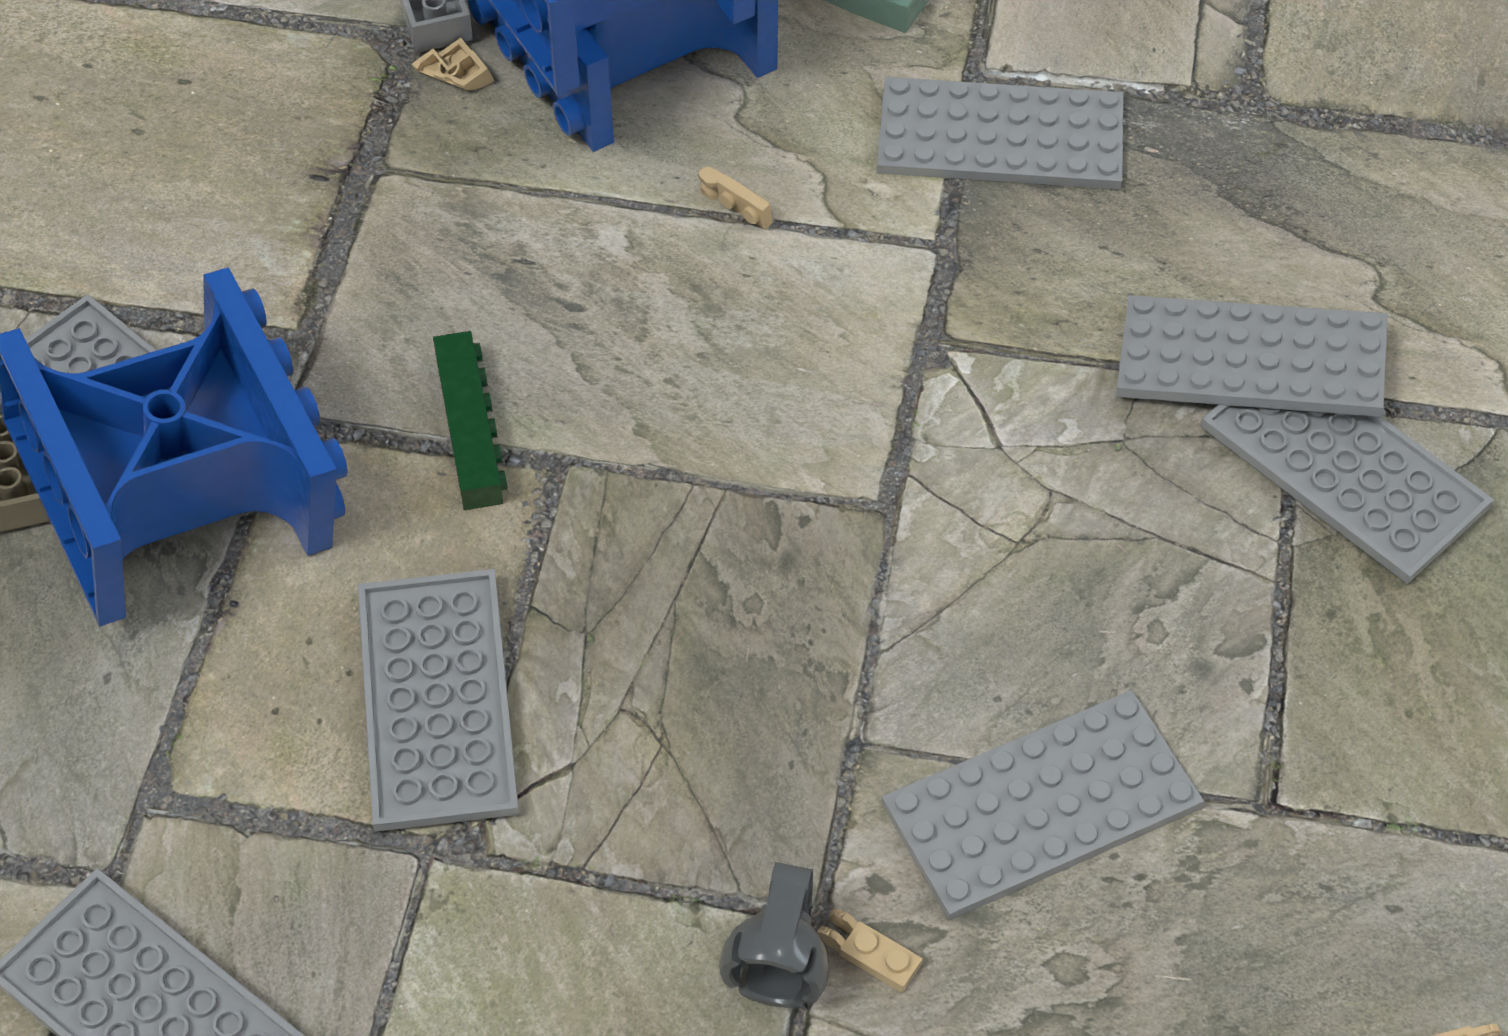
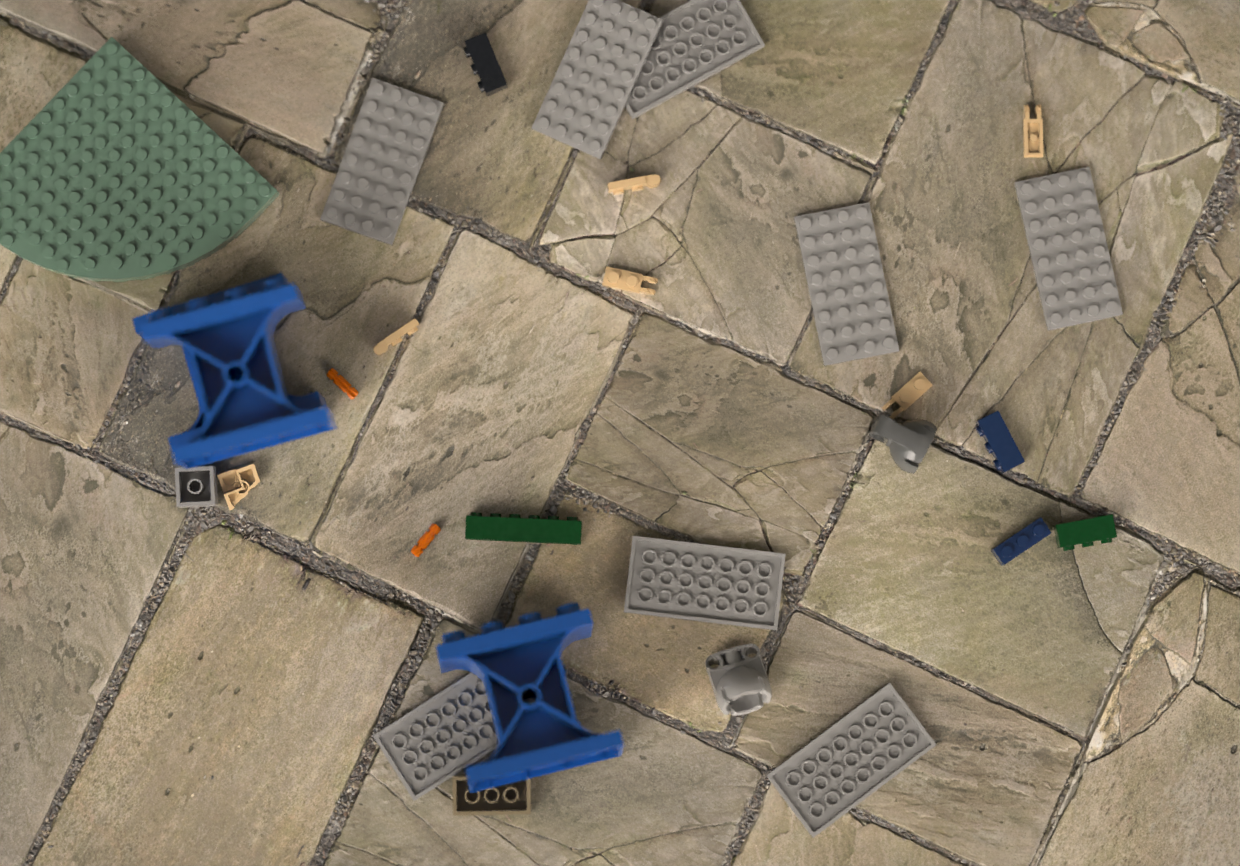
camera: 75 degrees left, 30 degrees up
none -> orange axle [326,368,359,399]
none -> orange axle [411,523,441,557]
none -> black brick [463,32,508,96]
none -> tan hinge [602,266,658,295]
none -> tan hinge [607,174,661,195]
none -> light grey piece [705,644,772,716]

